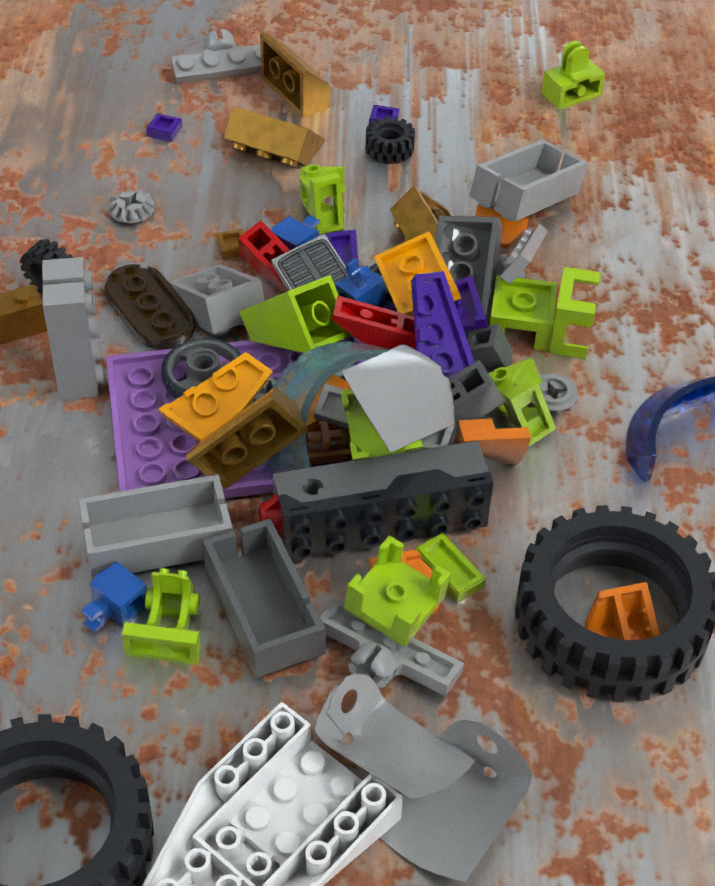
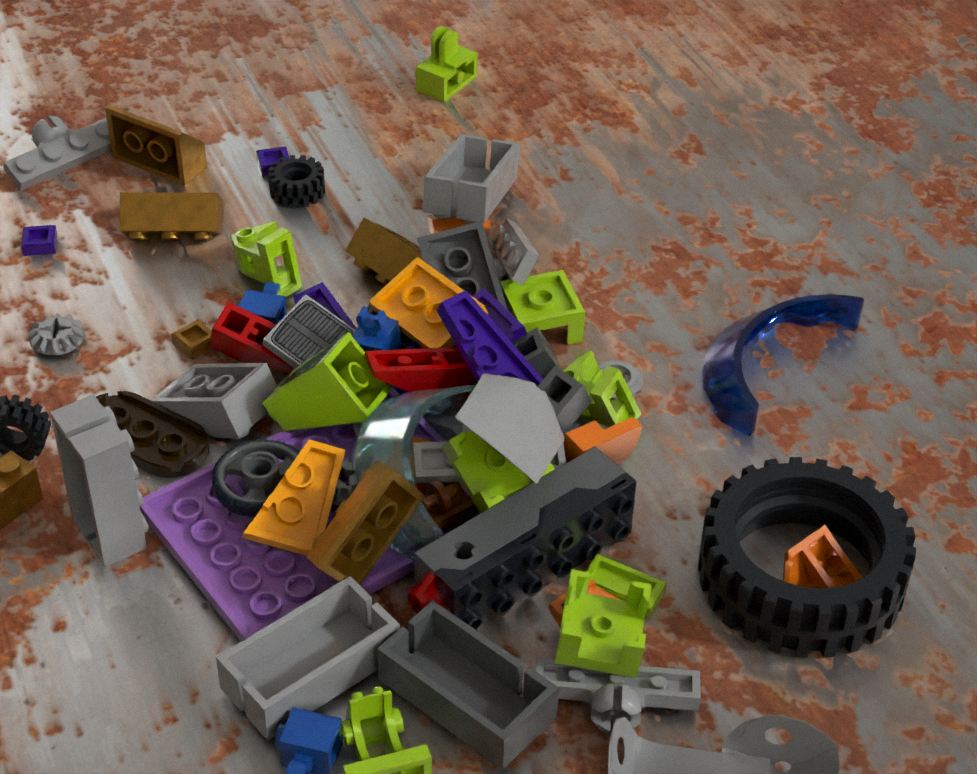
camera: 25 degrees left, 5 degrees down
lime panel [549,267,601,360] -> none

